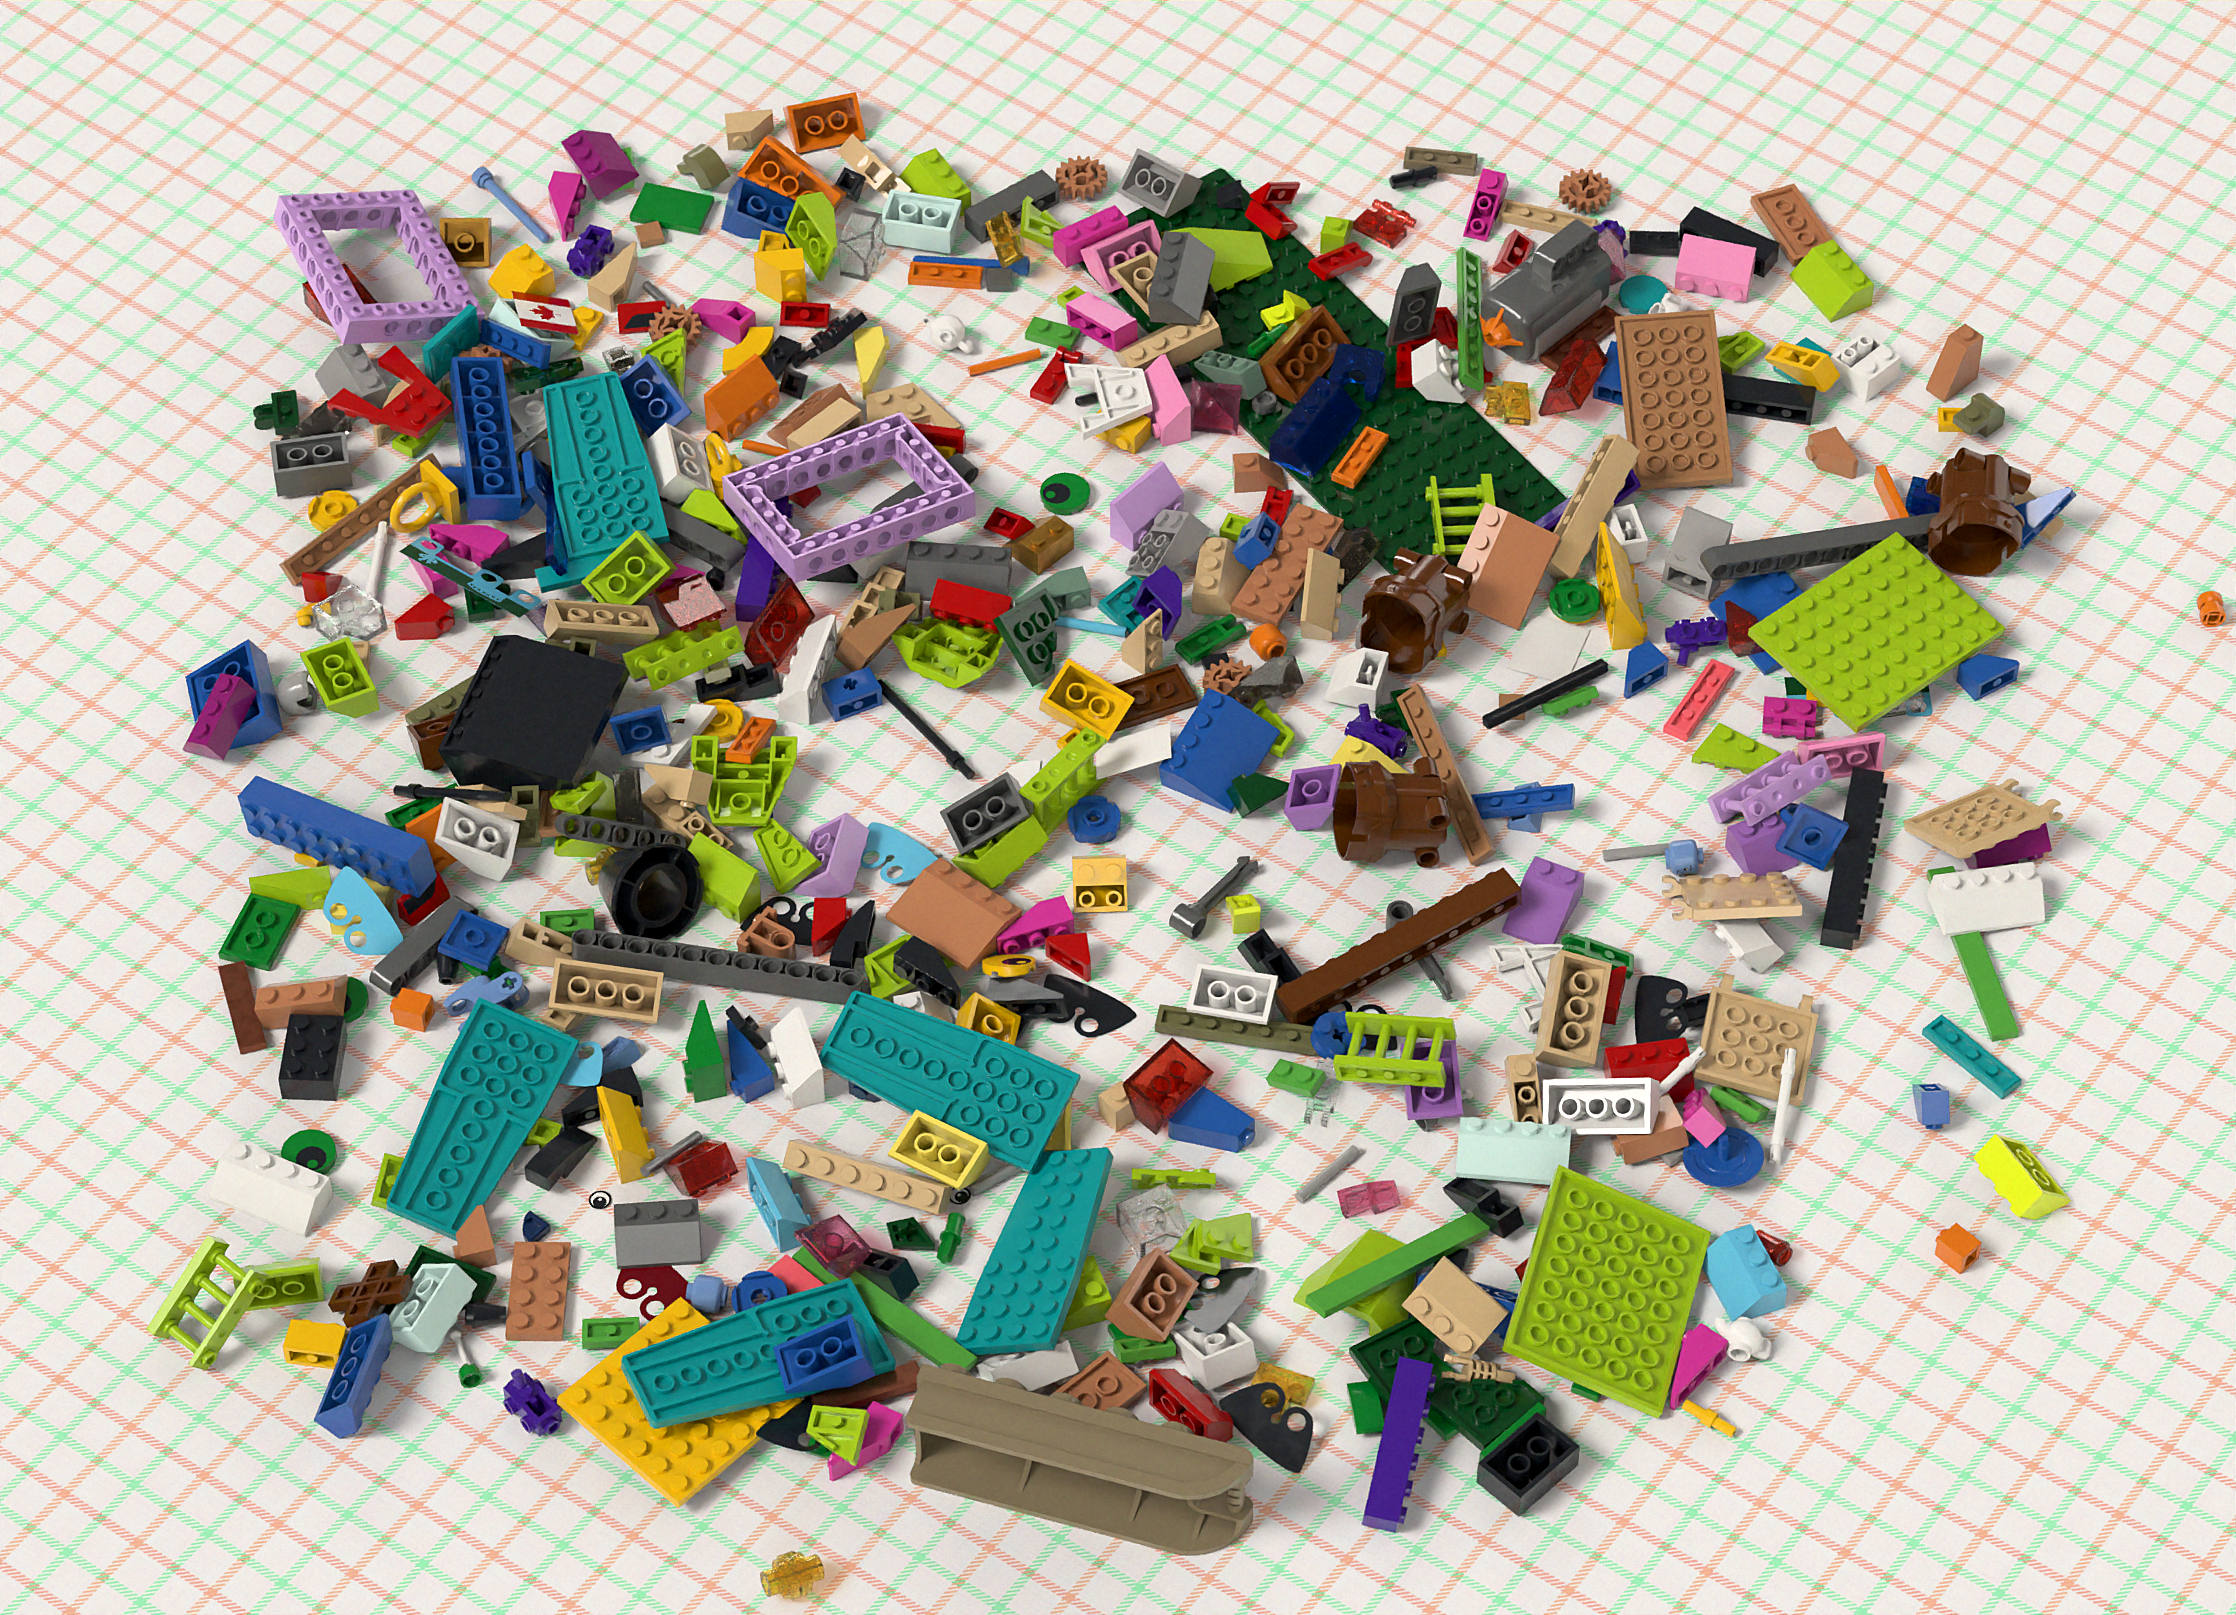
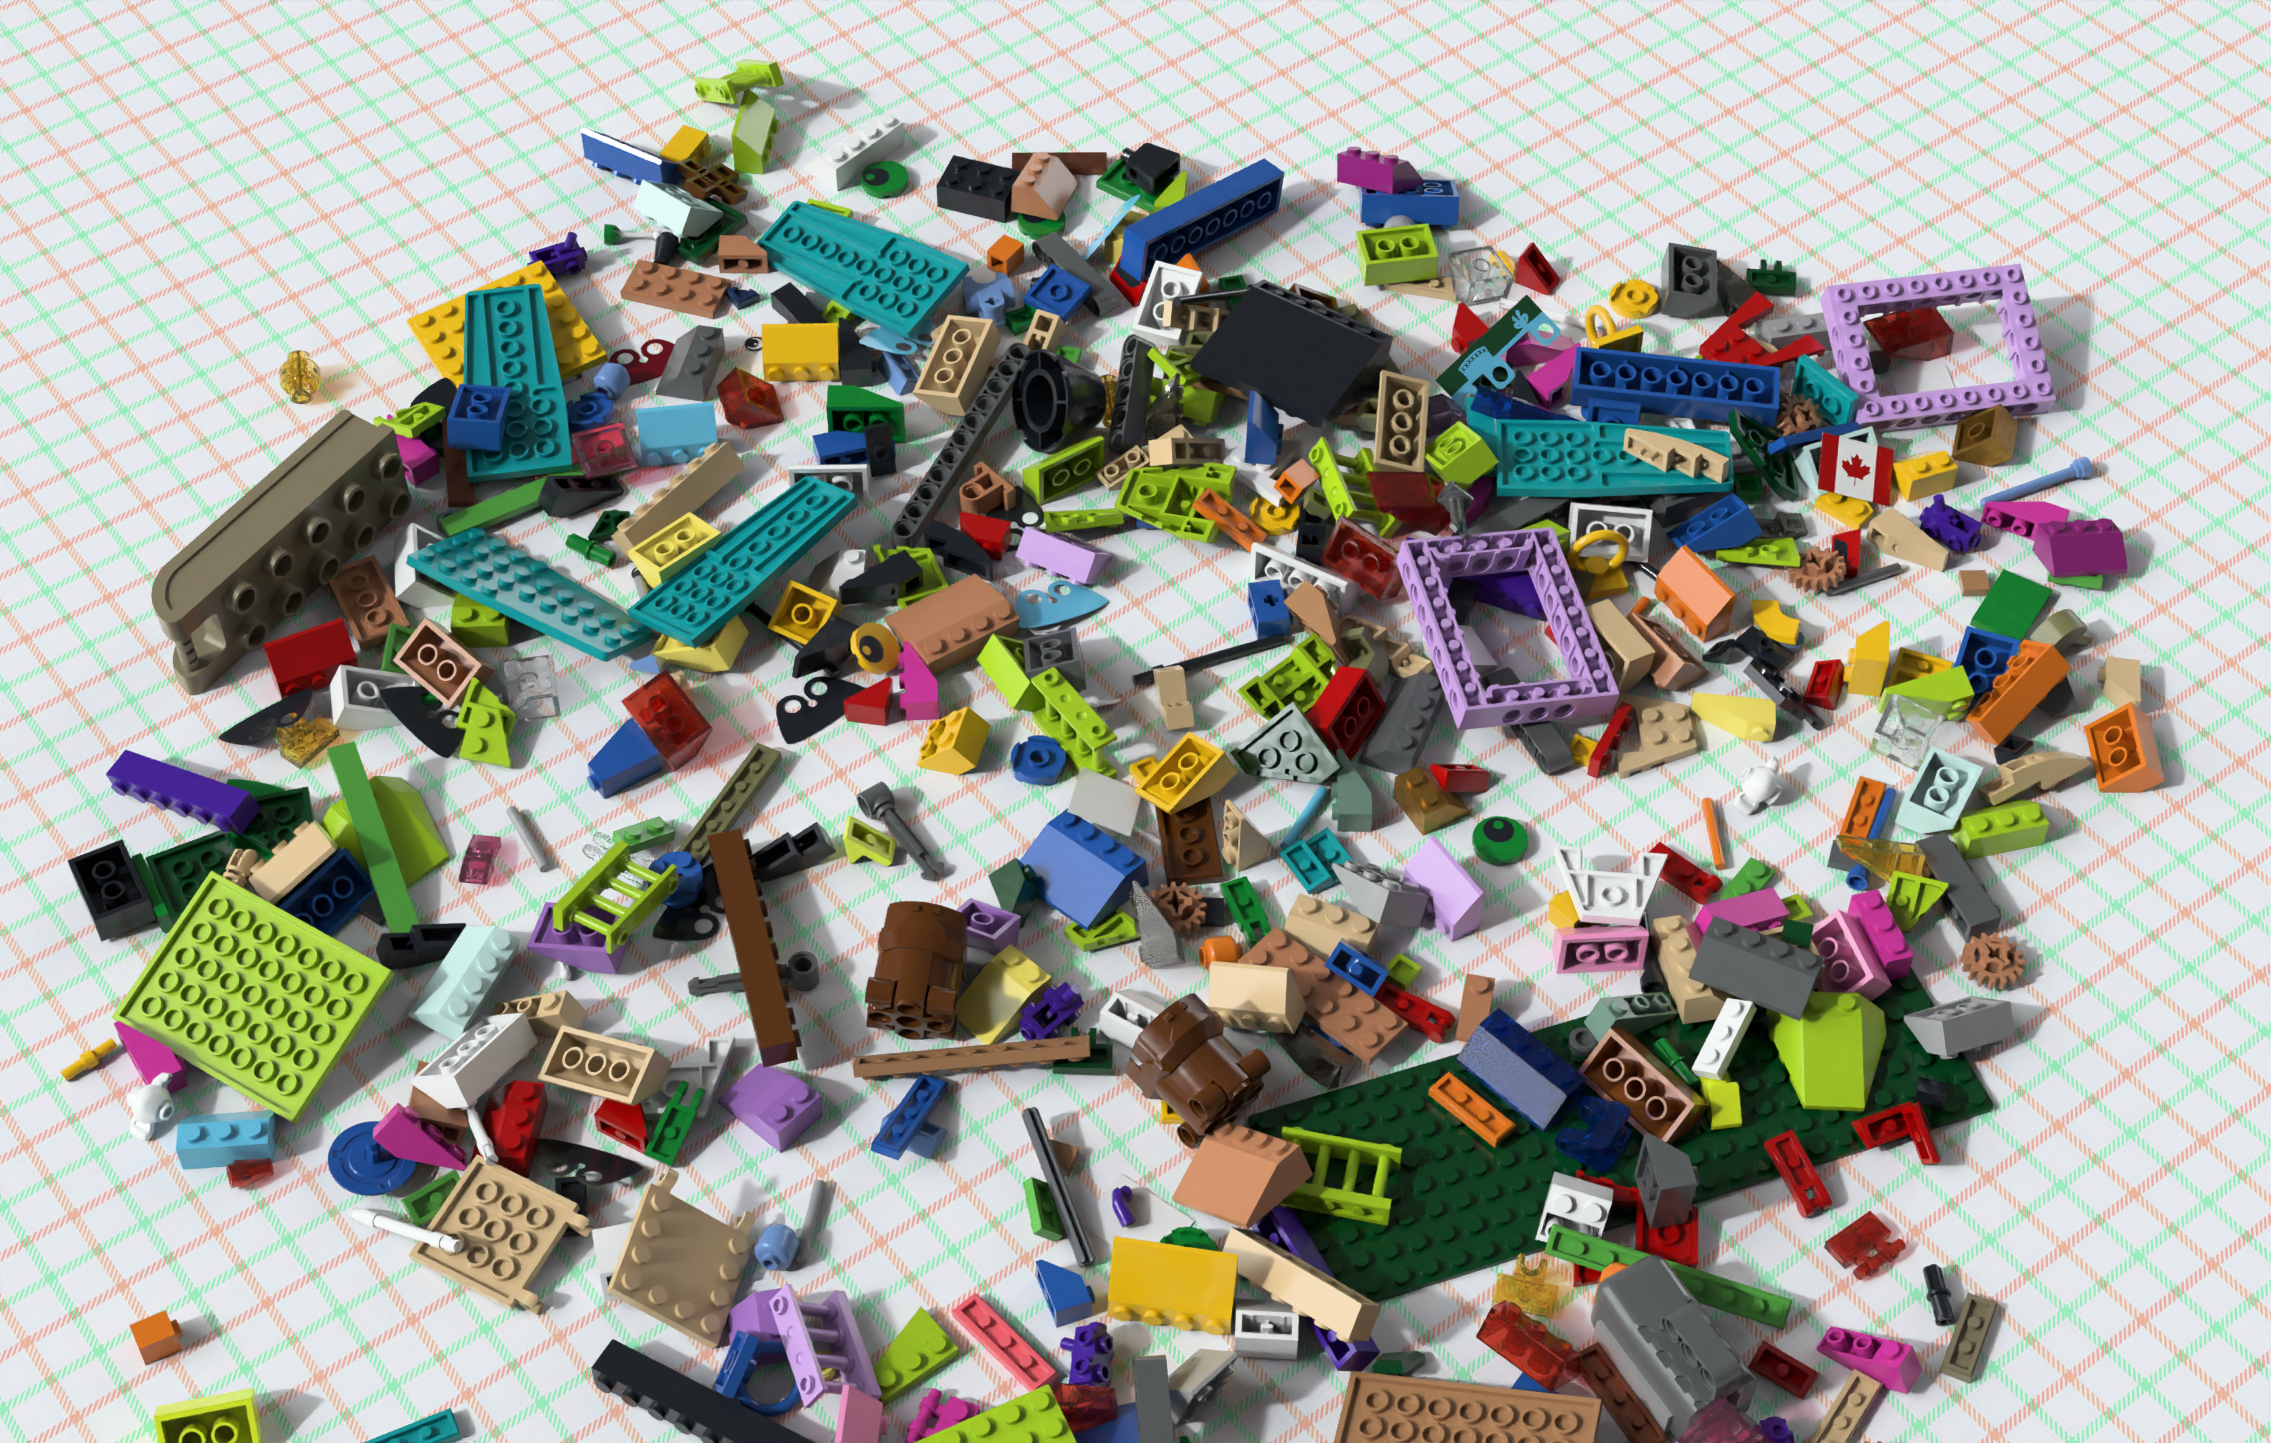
camera: 105 degrees right, 0 degrees up
medium nougat plate [279,453,443,586] -> none
bright green plate [582,1317,640,1349] -> none
flat silver bar [640,1131,702,1177] -> none
dark pink slope [691,298,756,345] -> none
dark purple slope [1132,565,1182,642] -> none
lime wing [1132,1168,1216,1190] -> none
white slope [1187,963,1278,1025] -> none
clear pink slope [1190,380,1242,435] -> none
lime slope [1320,216,1354,254] -> none
slope [1912,1083,1950,1129] -> none
none -> medium blue slope [629,654,672,676]
none -> dark purple arm [1112,1185,1136,1228]
none -> black torso [1120,143,1180,197]
none -> tan brick [1153,665,1195,730]
none -> orange brick [1273,458,1320,505]
none -> dark grey piece [1437,480,1474,541]
none -> tan slope [1623,428,1730,484]
none -> white plate [1692,998,1757,1080]
none -> dark green sticker [1781,919,1814,948]

